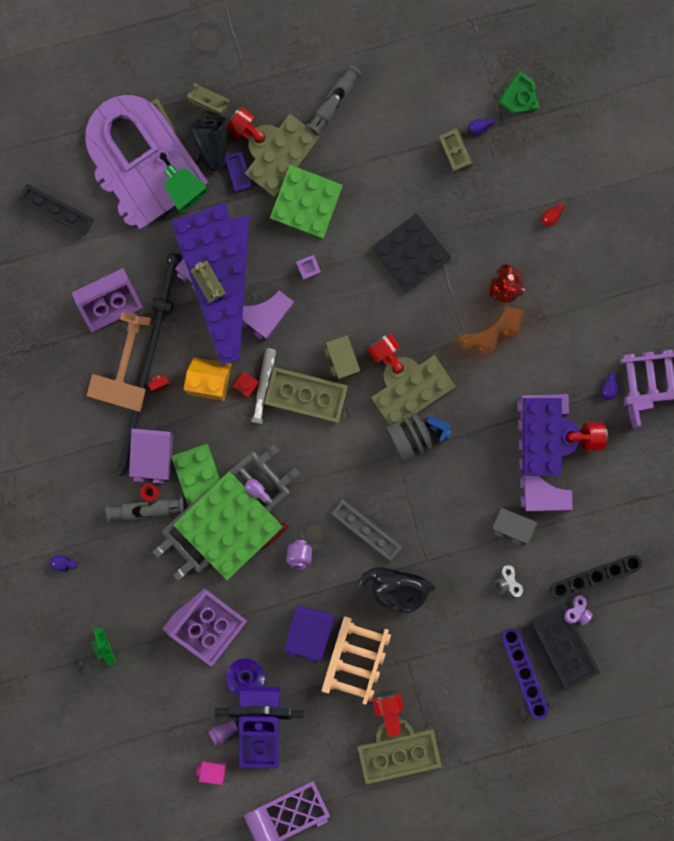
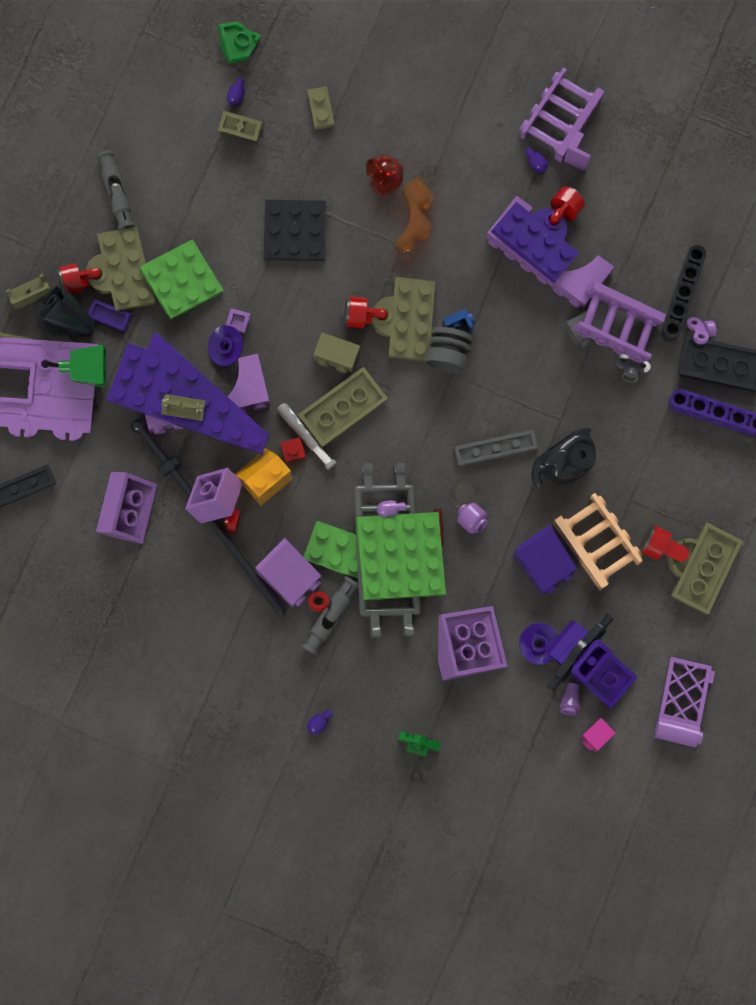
camera: 55 degrees left, 5 degrees down
nougat piece [87,312,151,412] -> none
red cylinder [542,203,565,226] -> none
none -> medium lavender brick [185,468,243,523]
none -> dark purple dish [208,325,243,366]
none -> olive plate [307,86,335,130]
none -> medium lavender fence [573,281,666,363]

